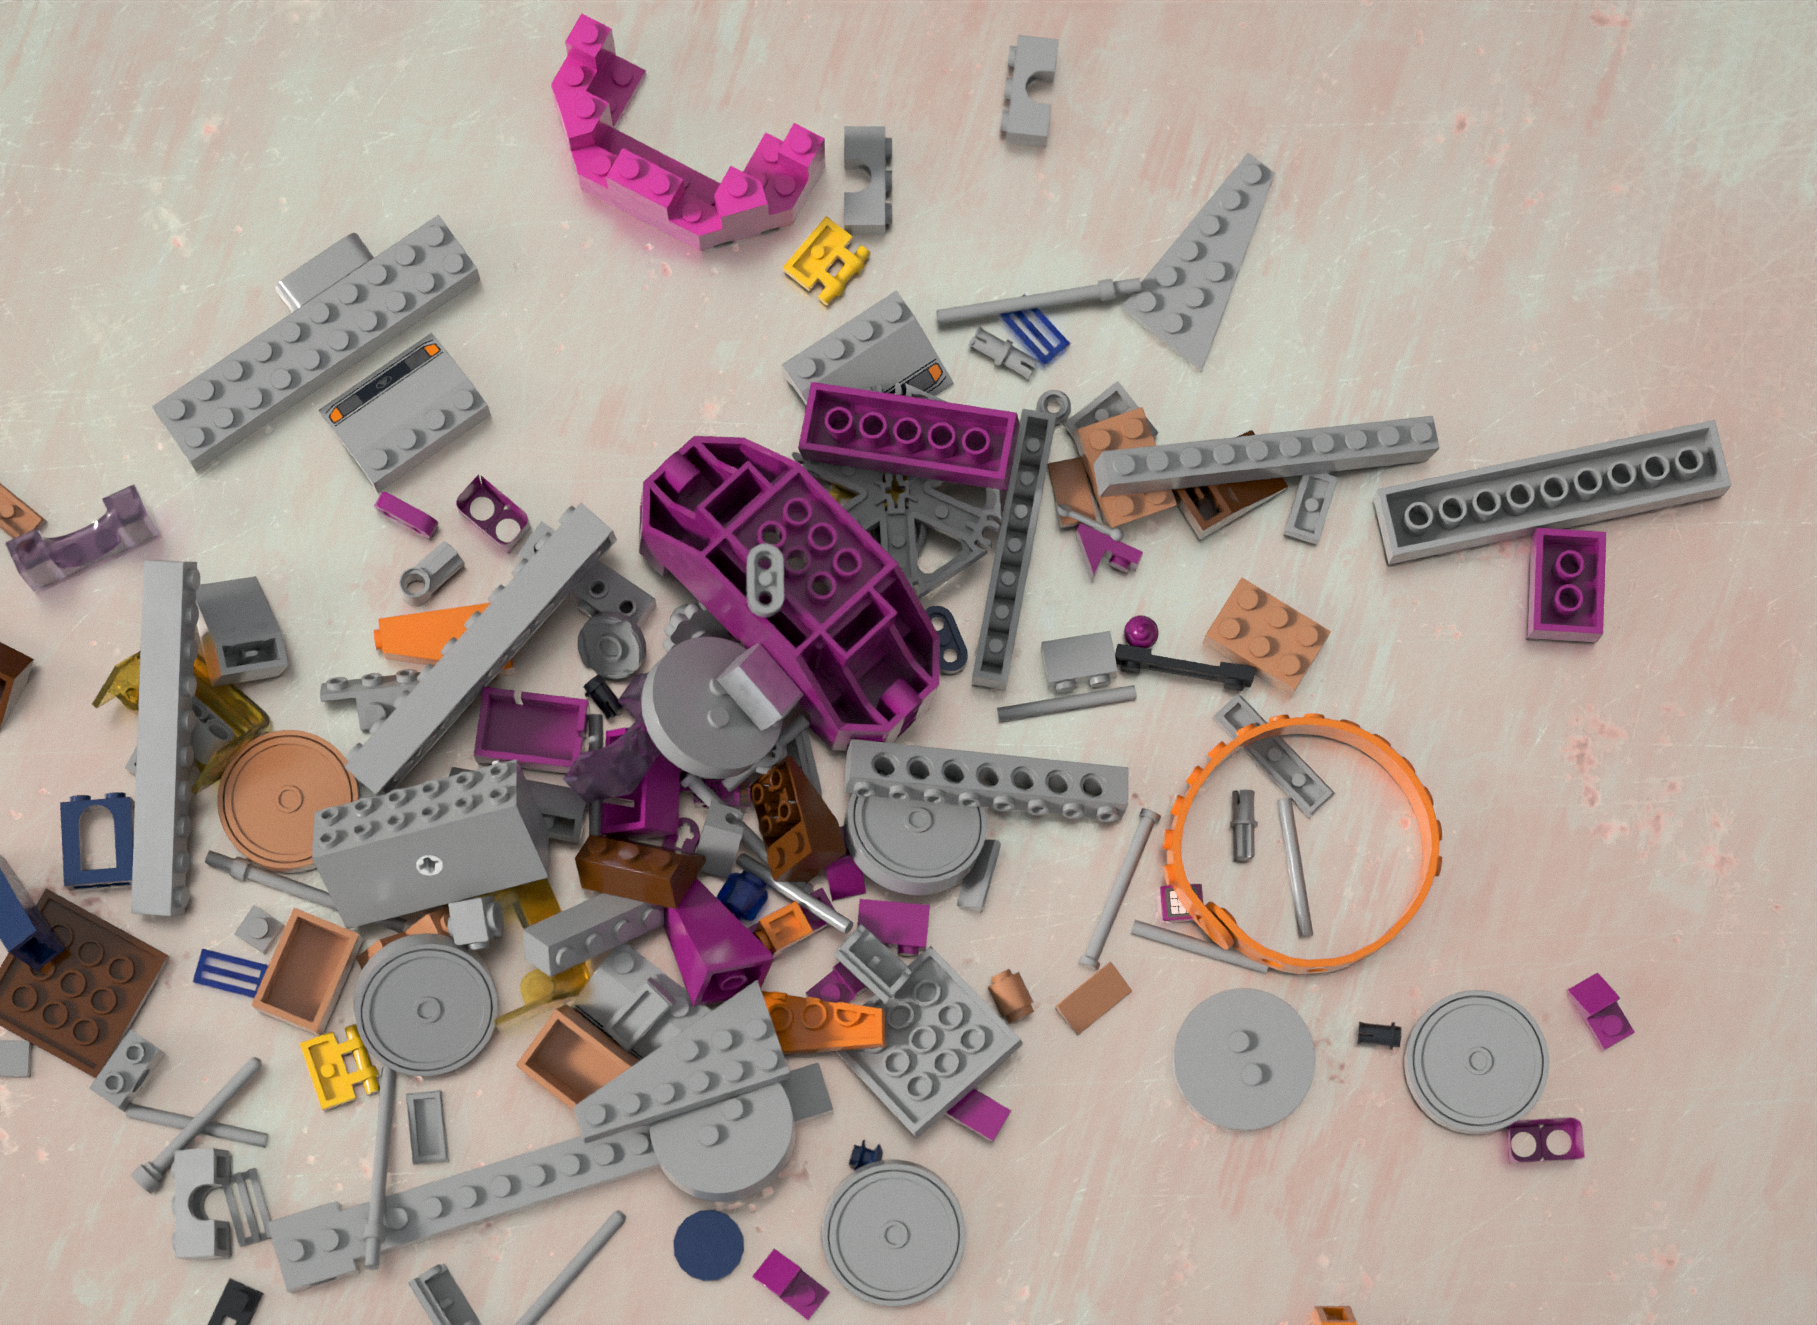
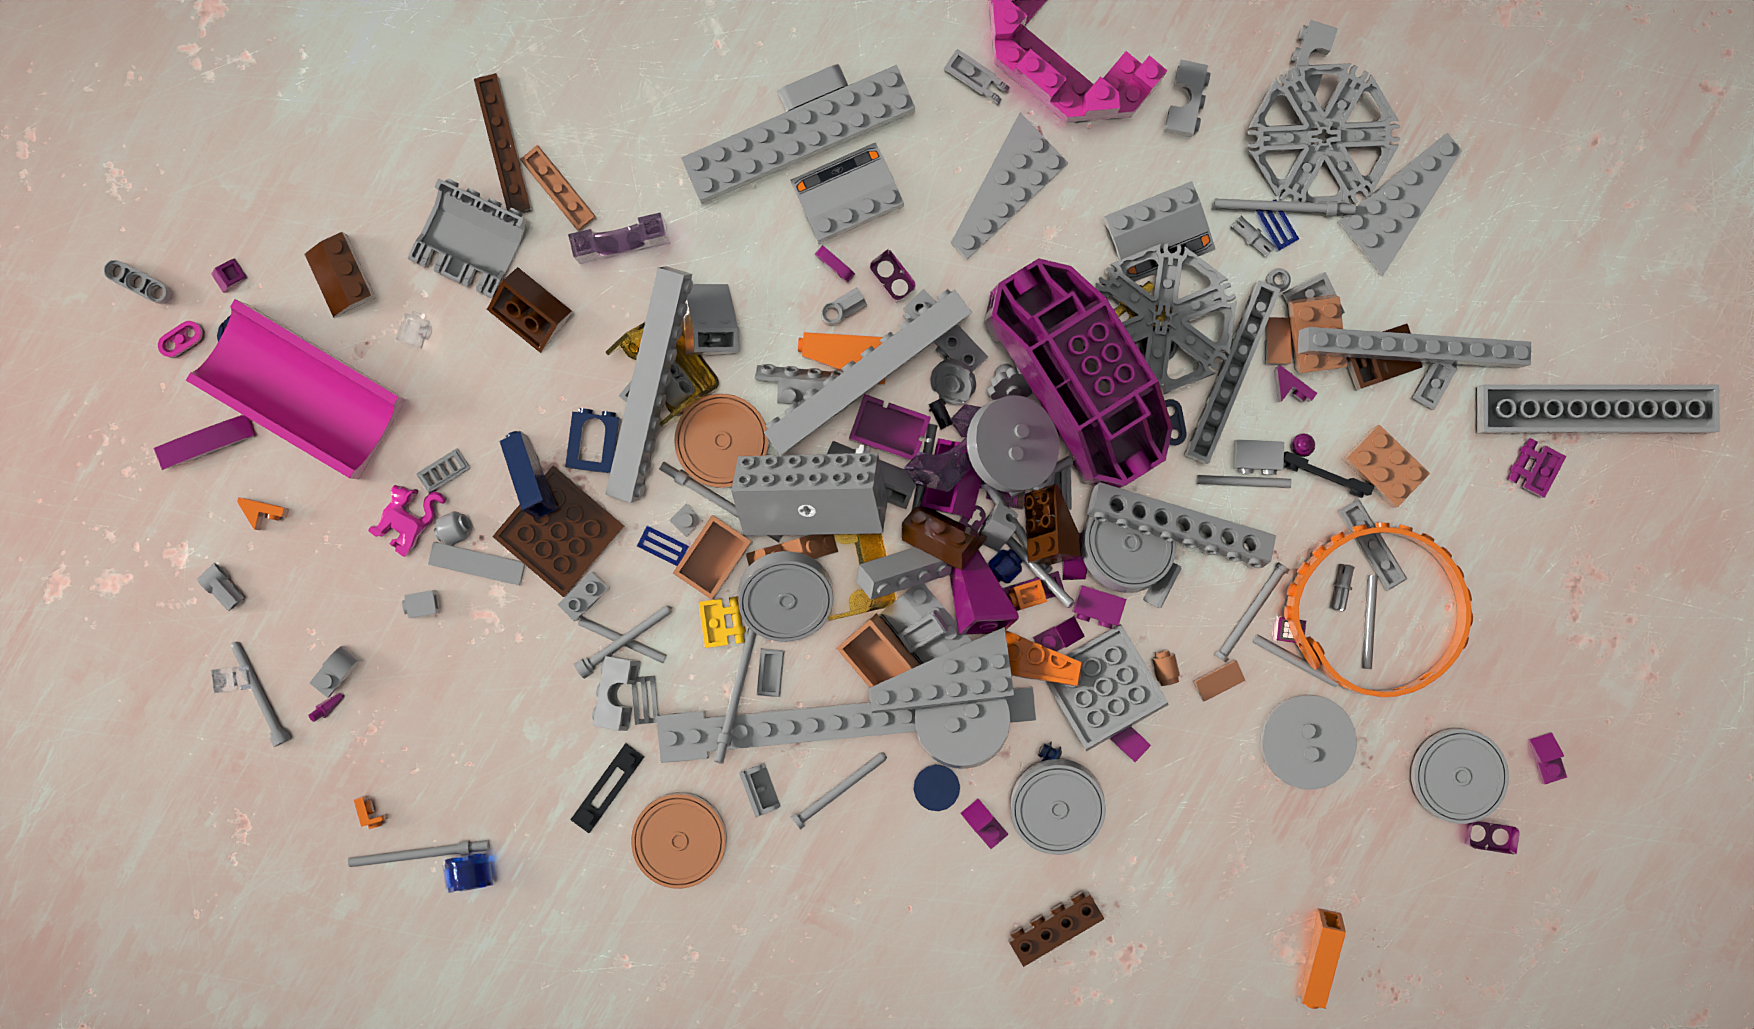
camera: 20 degrees right, 10 degrees up
light grey brick [448,895,504,950] -> none
flat silver piece [716,643,804,730] -> none
light grey plate [746,544,784,617] -> none
yellow plate [783,216,871,306] -> none
magenta brick [798,382,1020,491] -> none
light grey hinge [834,923,913,1004] -> none
light grey hinge [1056,504,1124,542] -> none
black pin [1358,1022,1402,1050] -> none
magenta brick [1528,528,1606,642] -> none
none -> light grey hinge [944,49,1010,104]
none -> light grey wing [951,112,1068,260]
none -> light grey plate [1248,63,1400,204]
none -> magenta plate [1508,438,1567,498]

